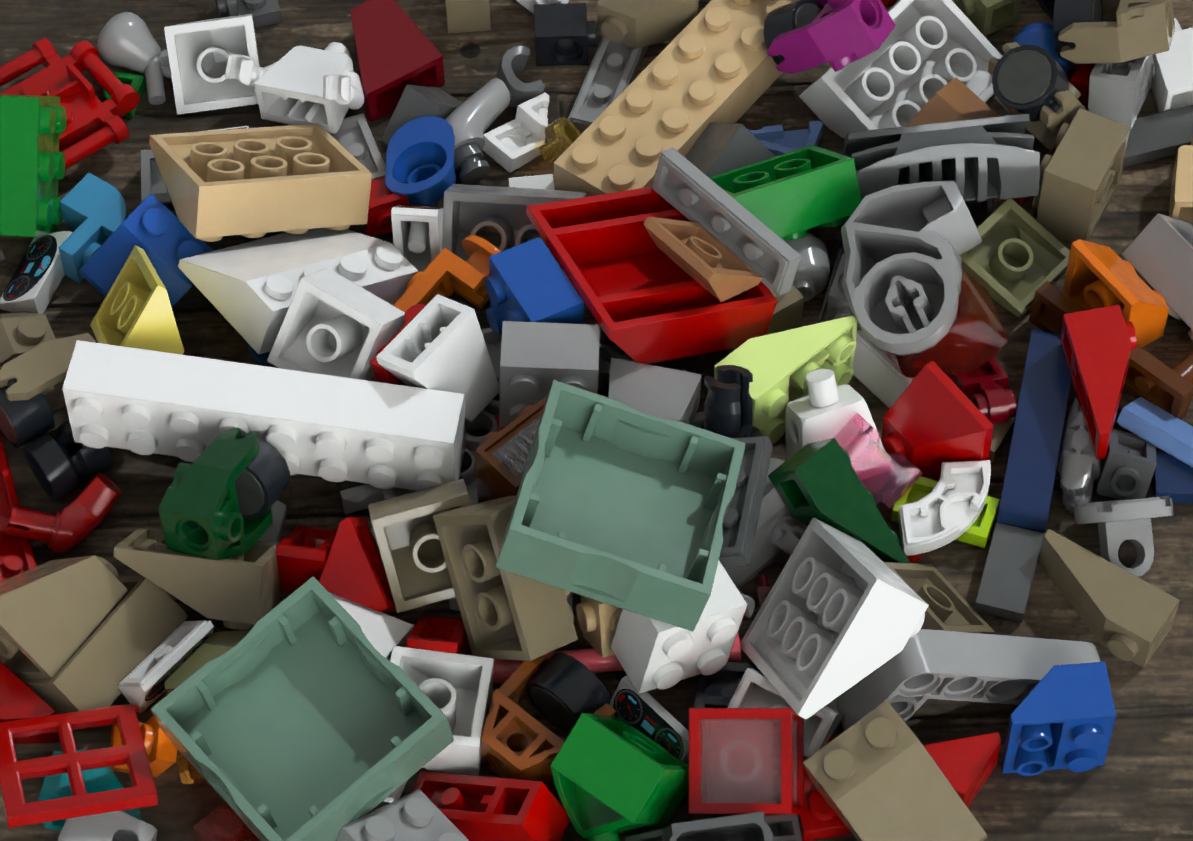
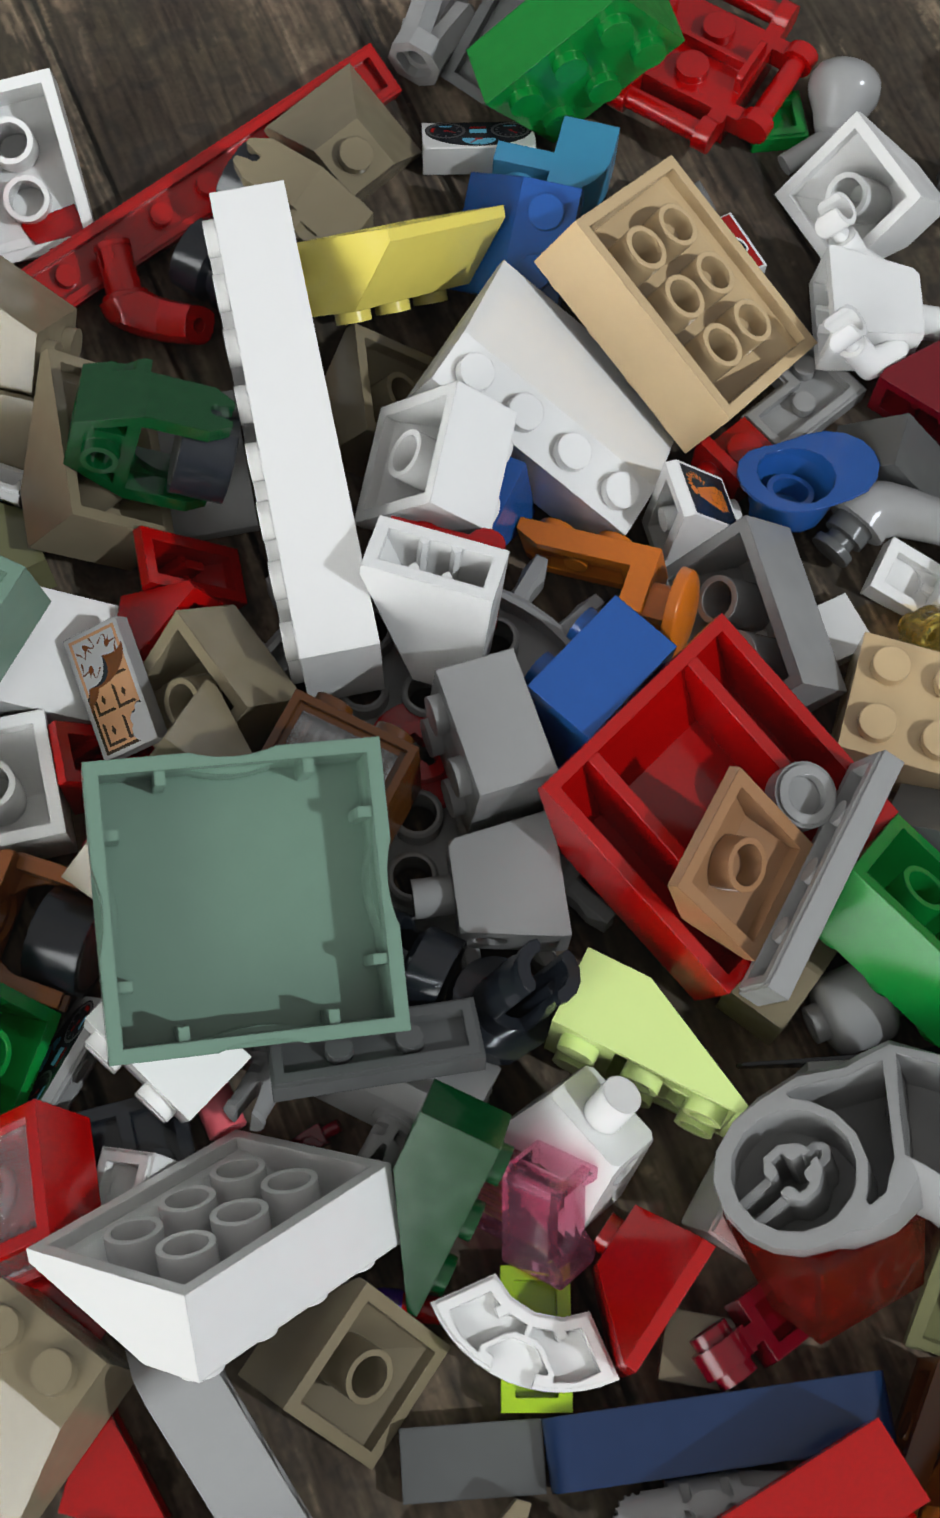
camera: 65 degrees right, 15 degrees up
none -> tile [63,616,167,760]
none -> light grey tile [765,761,837,832]

